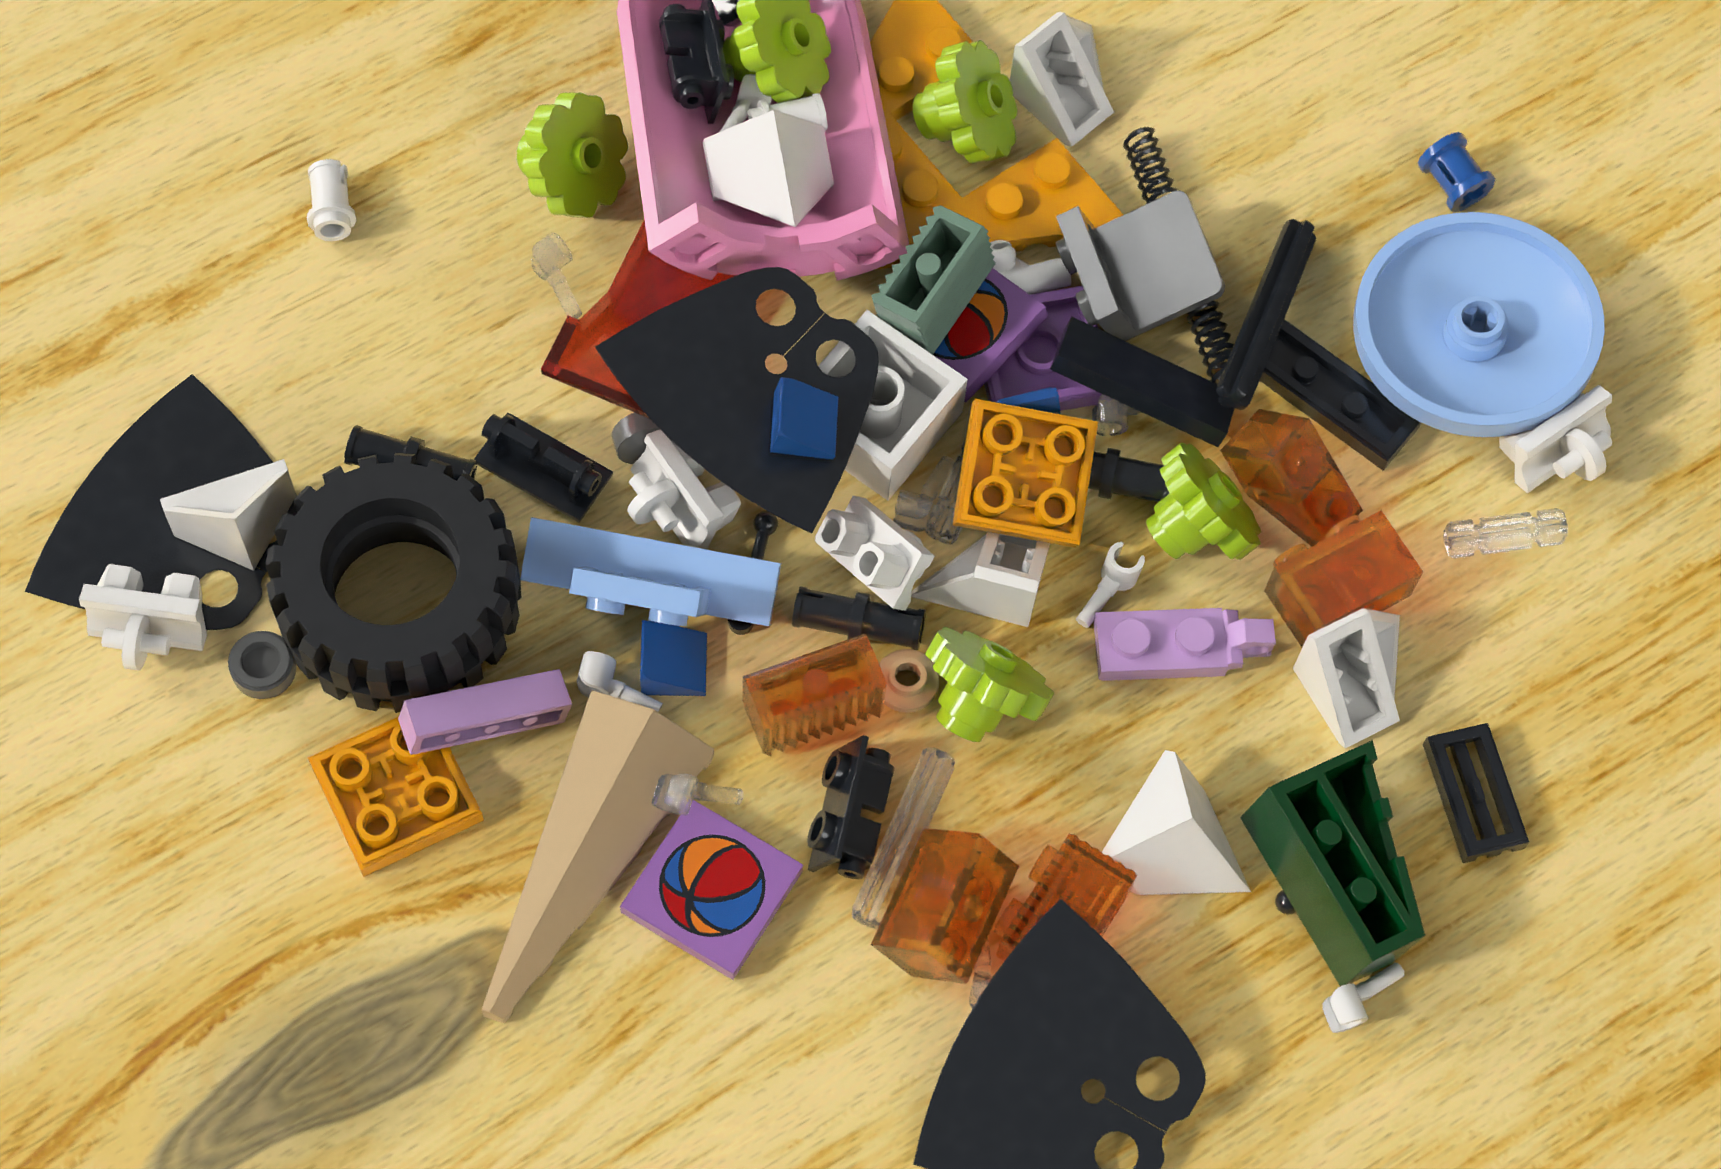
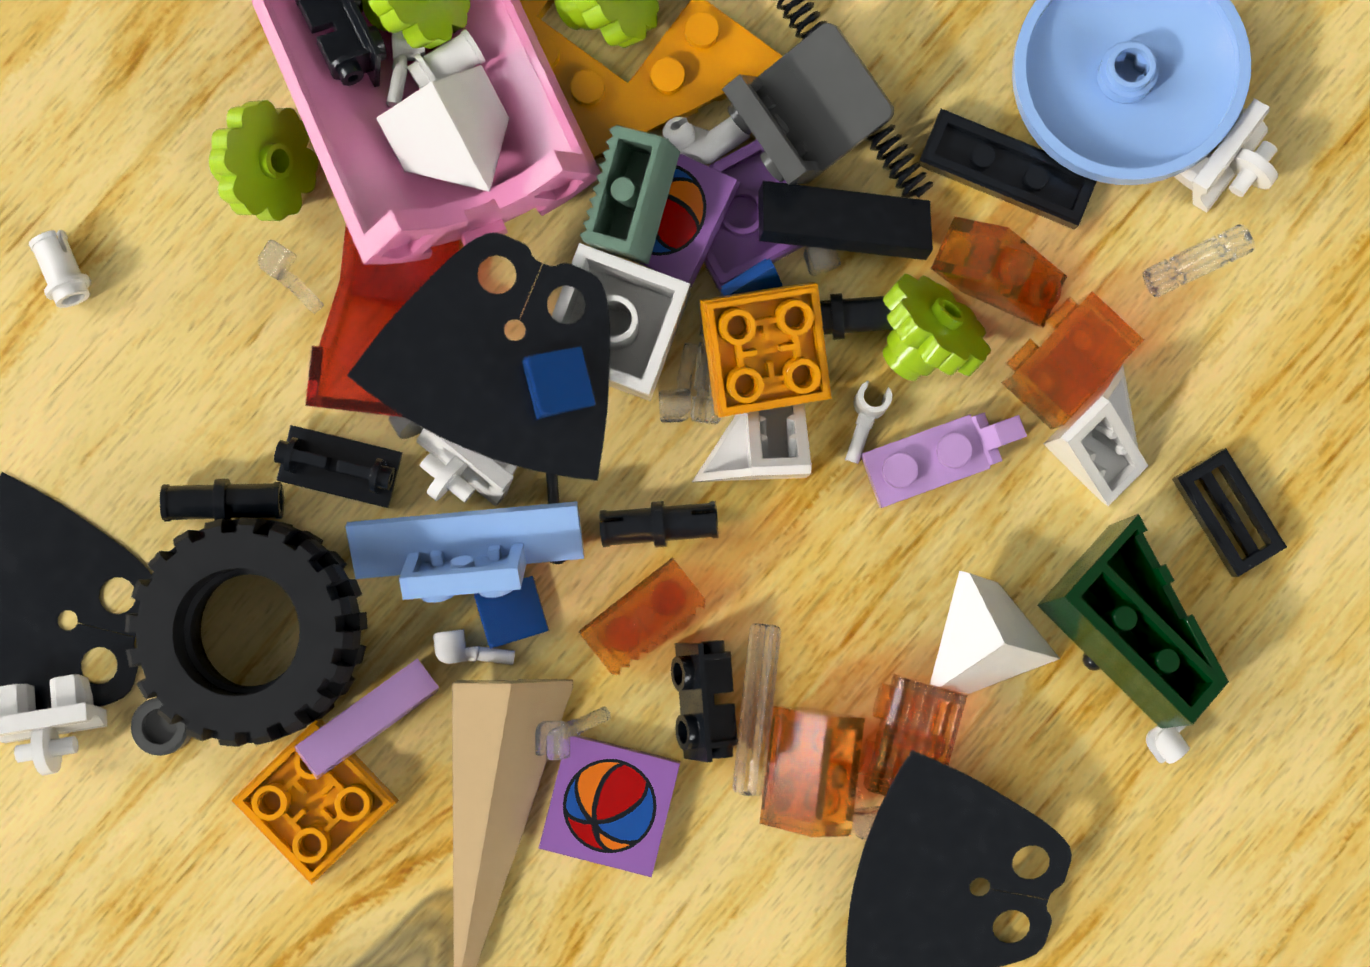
camera: 10 degrees left, 20 degrees up
white slope [160,459,296,571] -> none
white hips [815,496,935,611] -> none
tan plate [875,649,939,713] -> none
lime plant [925,627,1054,742] -> none
black axle [1216,219,1316,410] -> none

